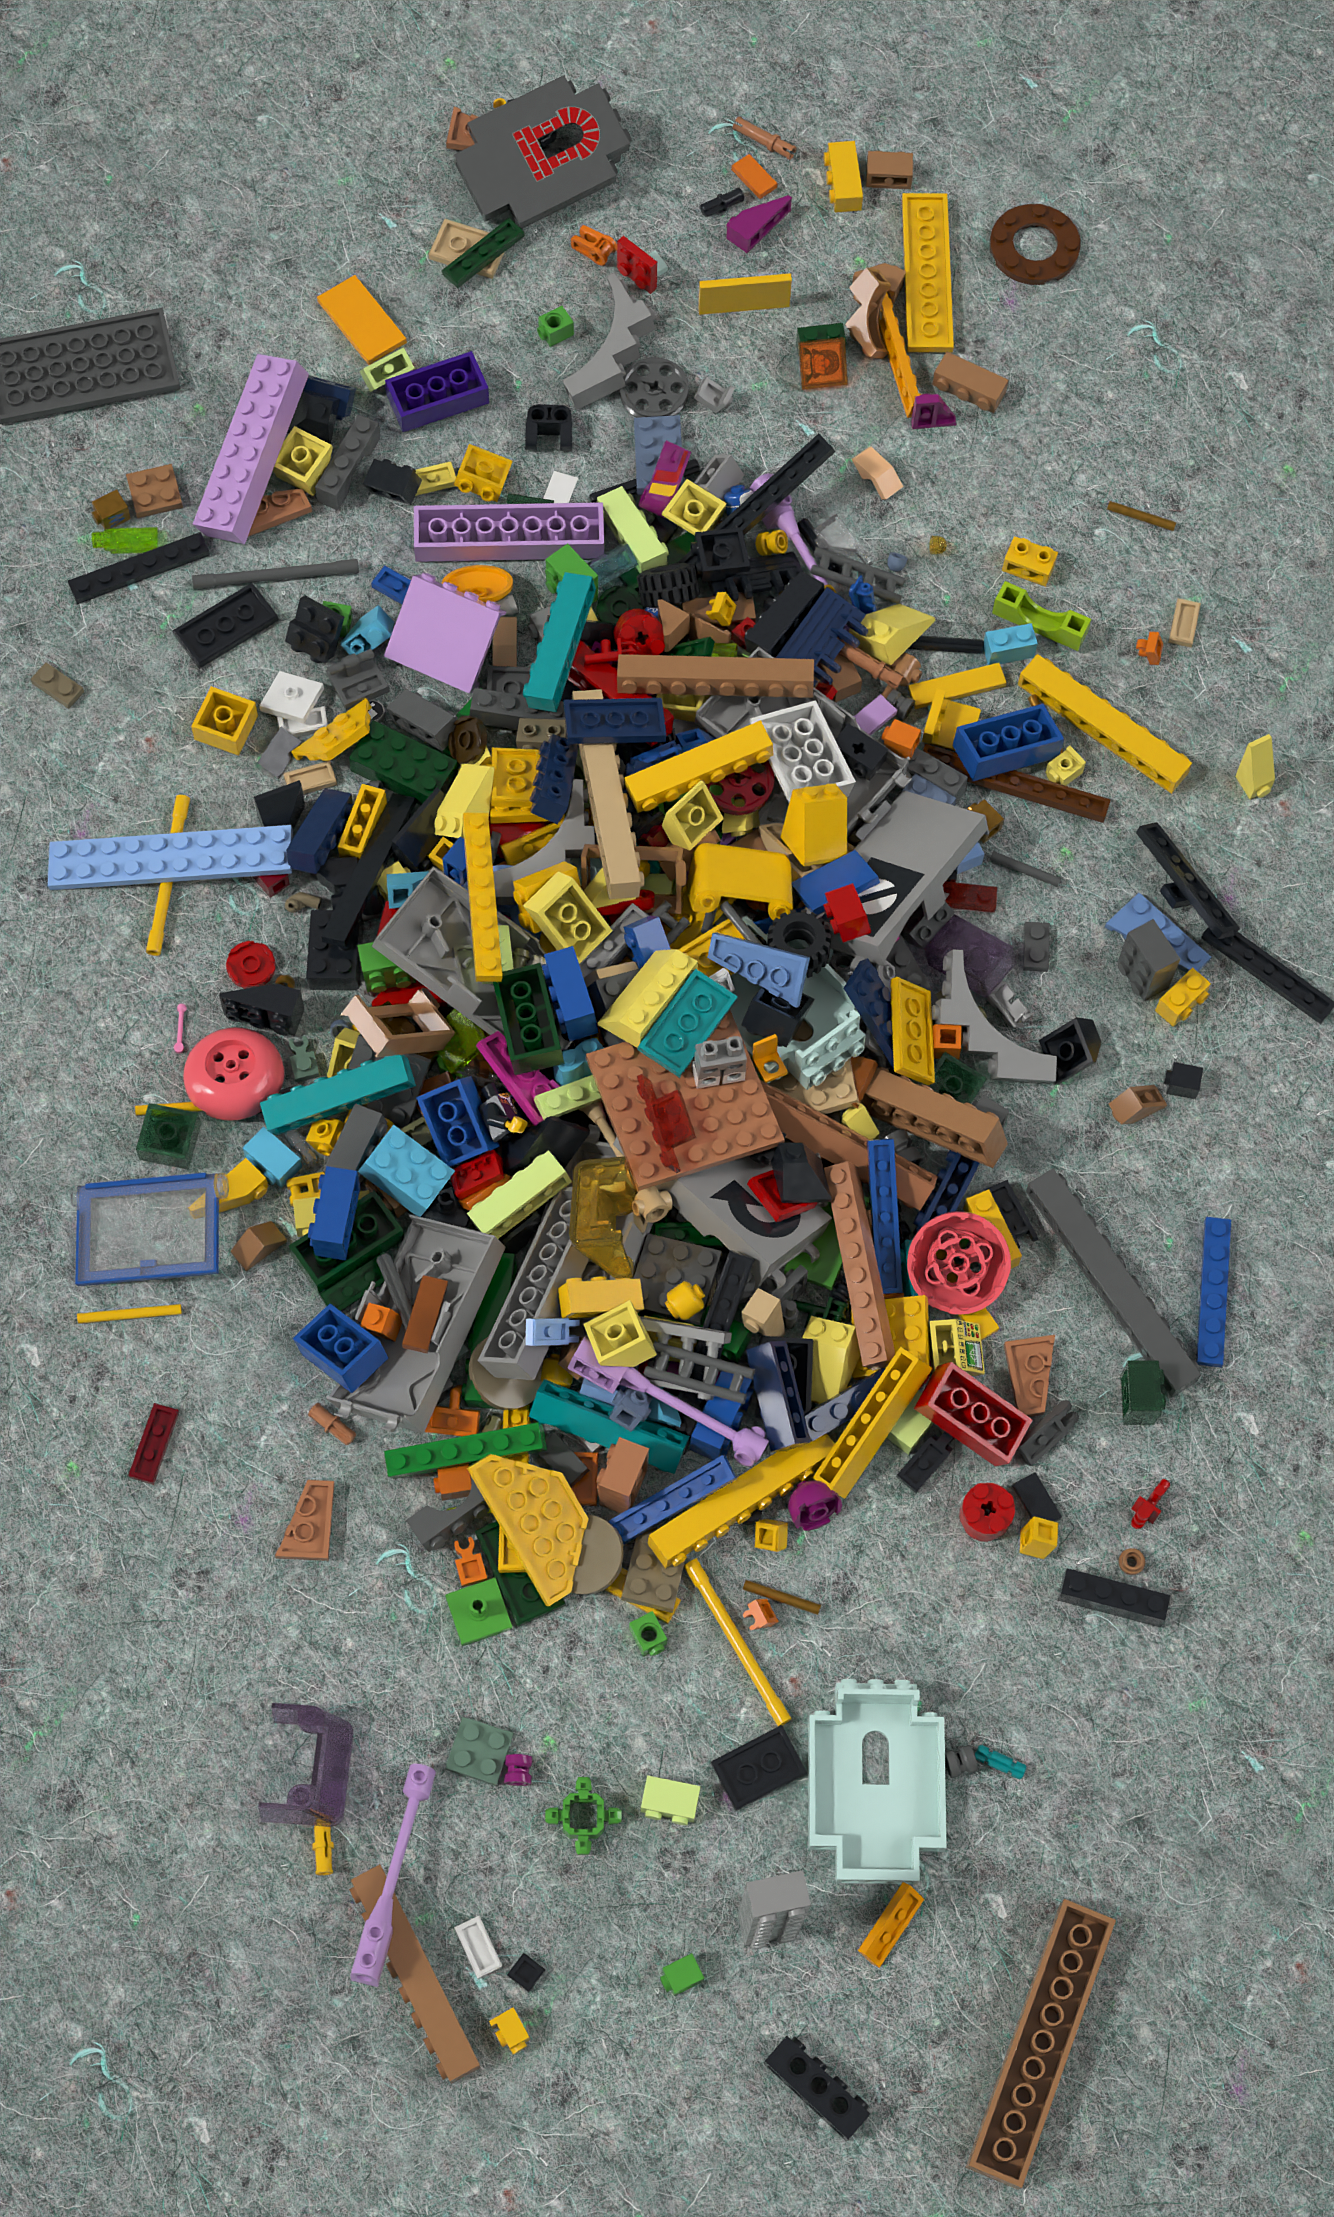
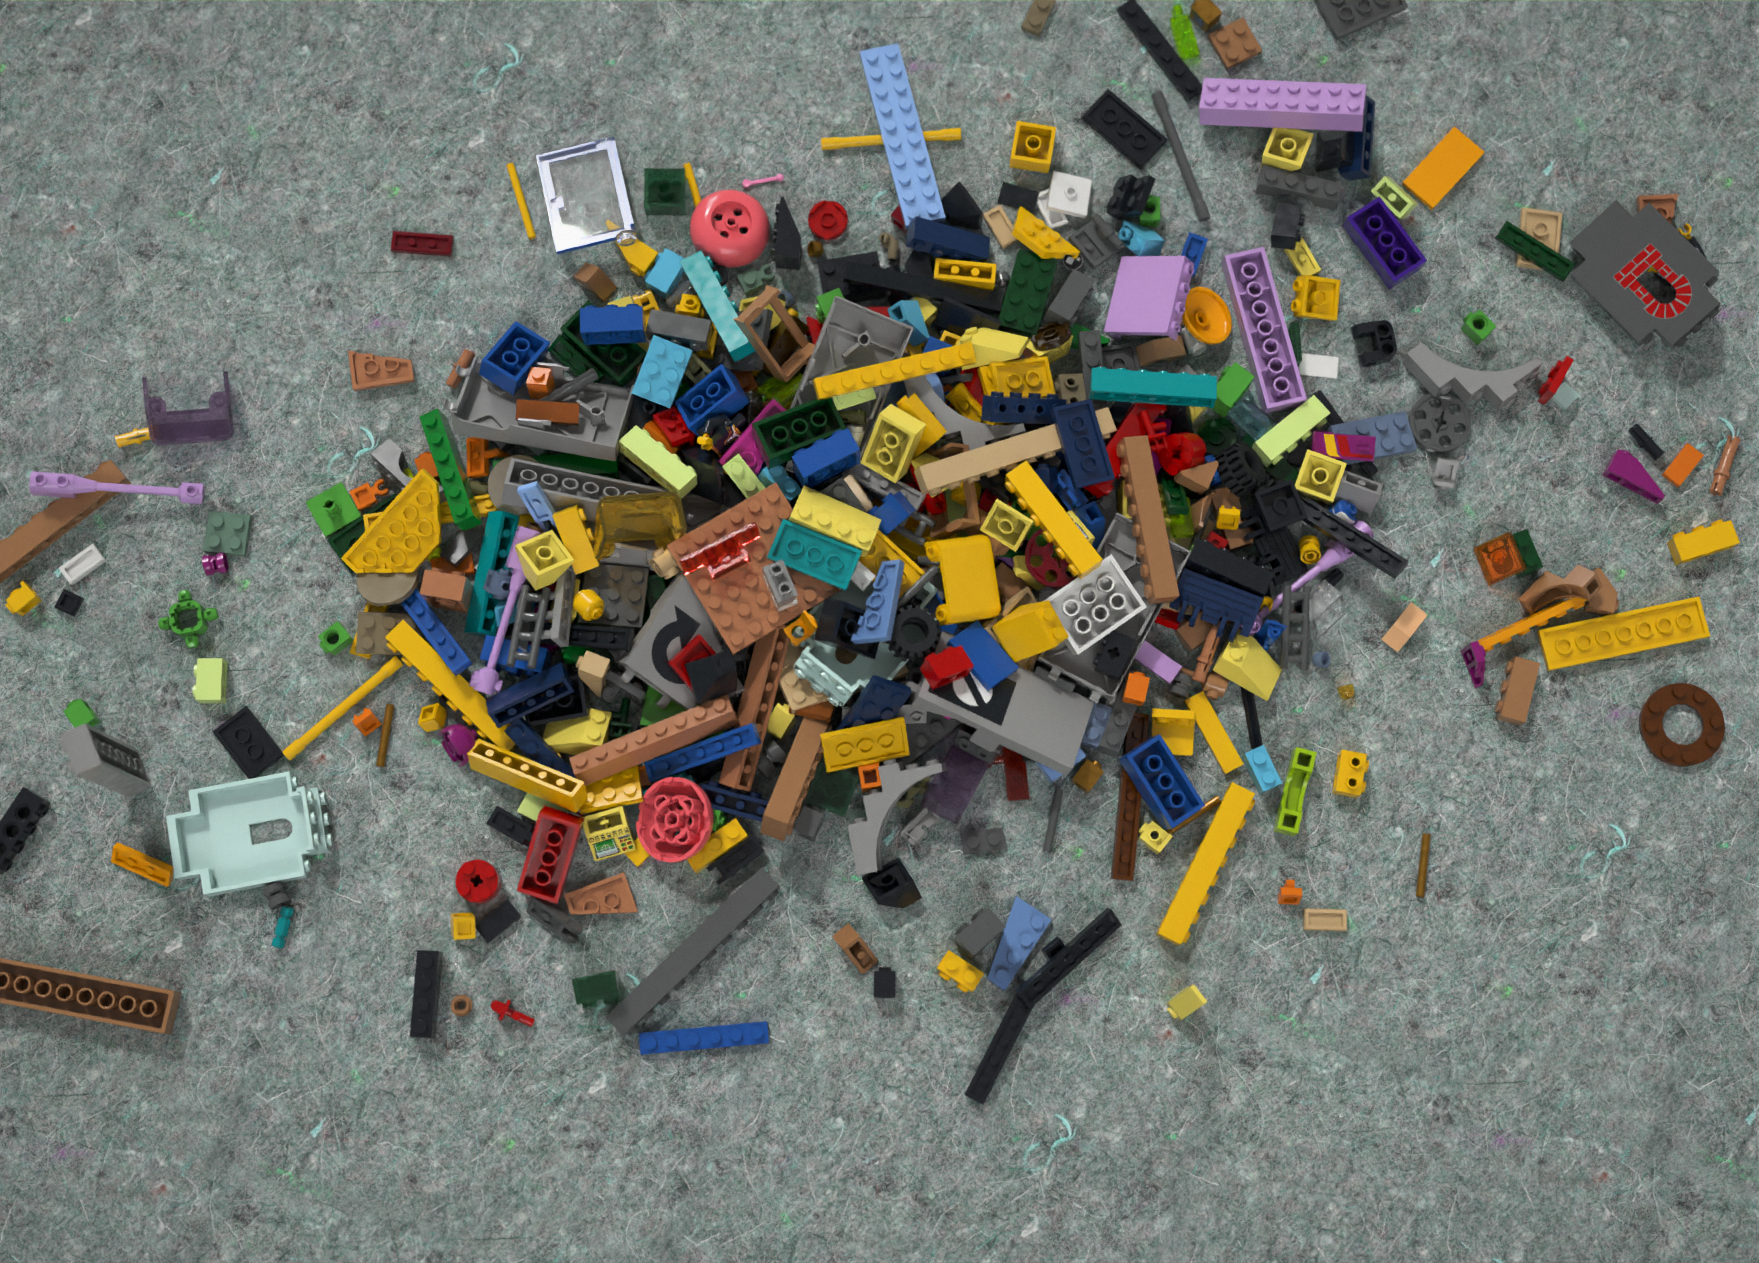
camera: 80 degrees right, 10 degrees up
nougat wing [248,489,312,537] -> none
orange piece [571,225,617,266] -> none
yellow tile [698,273,792,315] -> none
medium nougat brick [866,151,913,189] -> none

